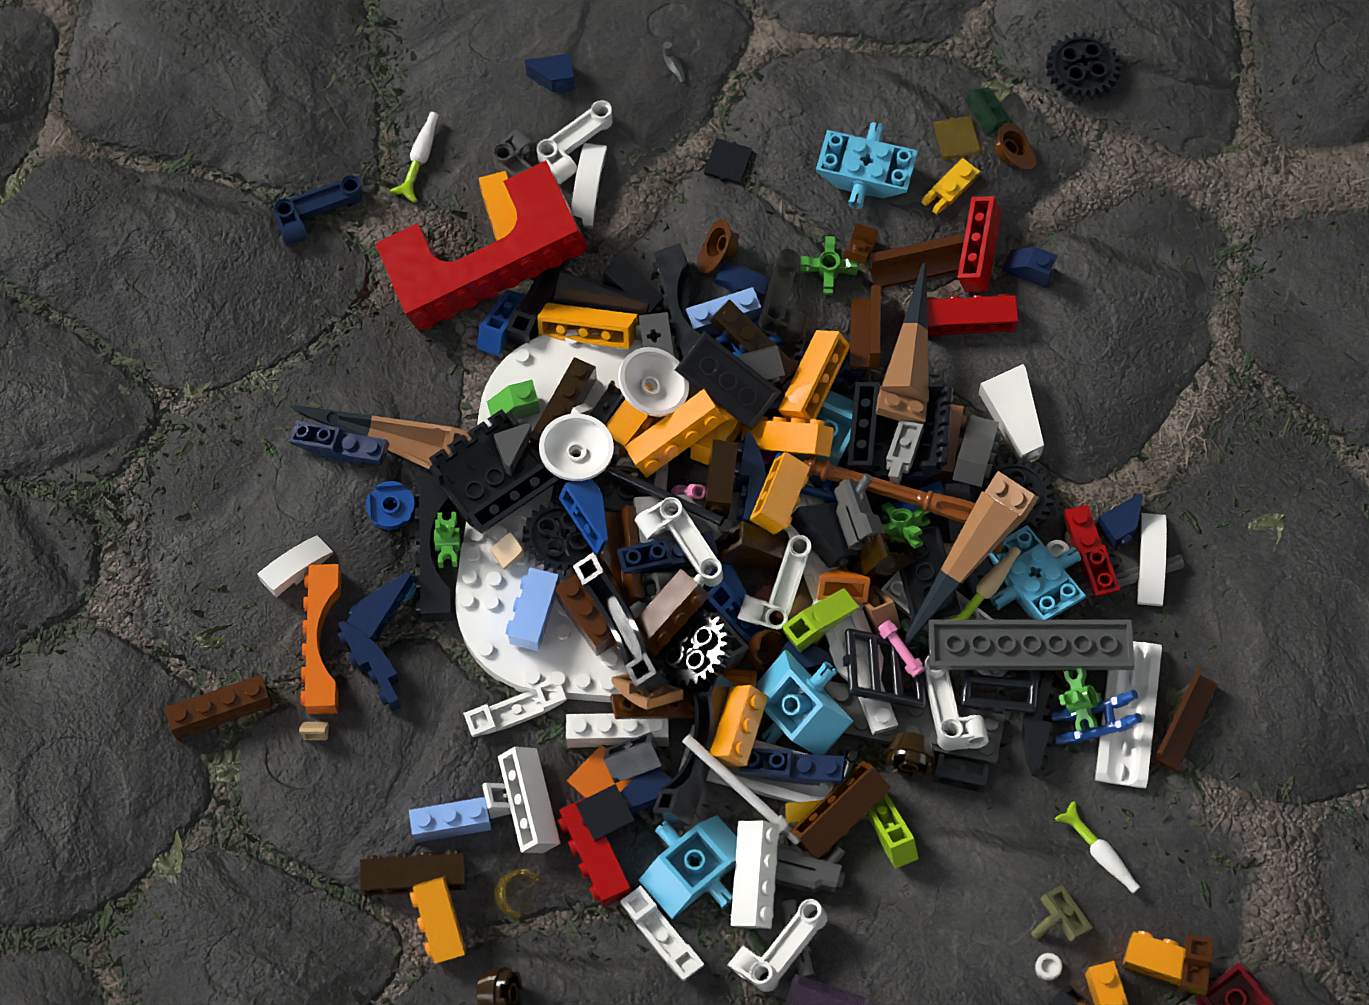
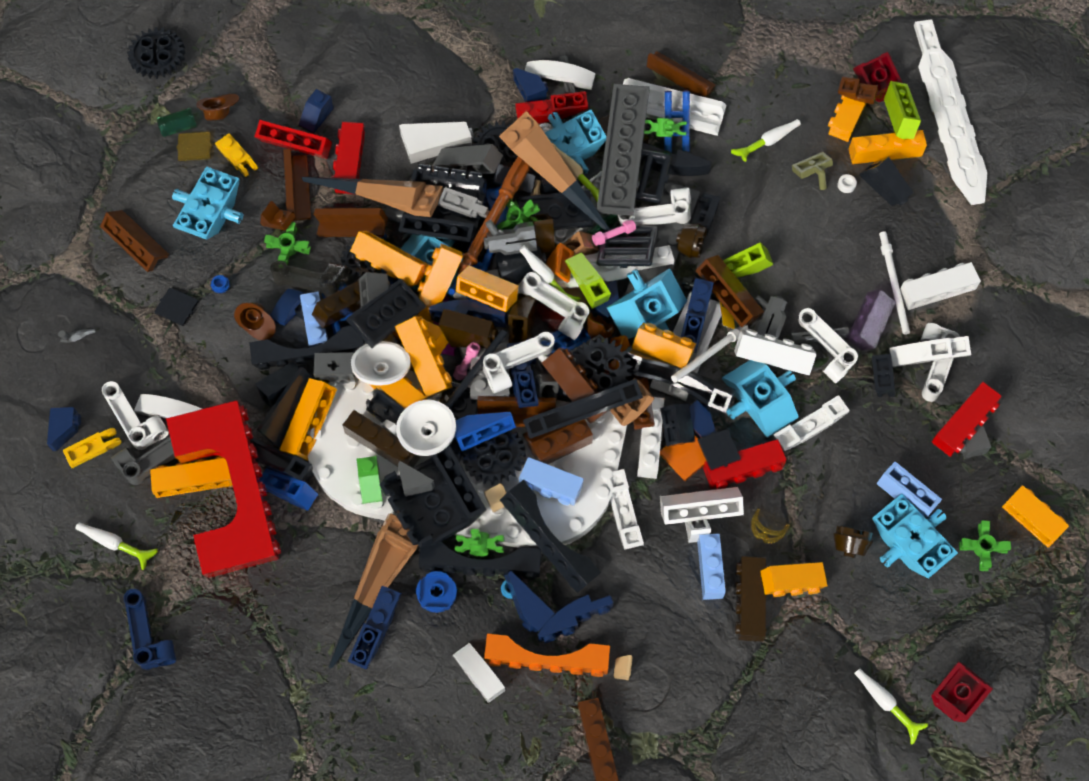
camera: 85 degrees left, 0 degrees up
none -> yellow hinge [63,428,121,468]
none -> reddish brown panel [100,210,169,272]
none -> blue plate [211,275,230,293]
none -> black arch [500,480,601,593]
none -> white piece [519,245,580,301]

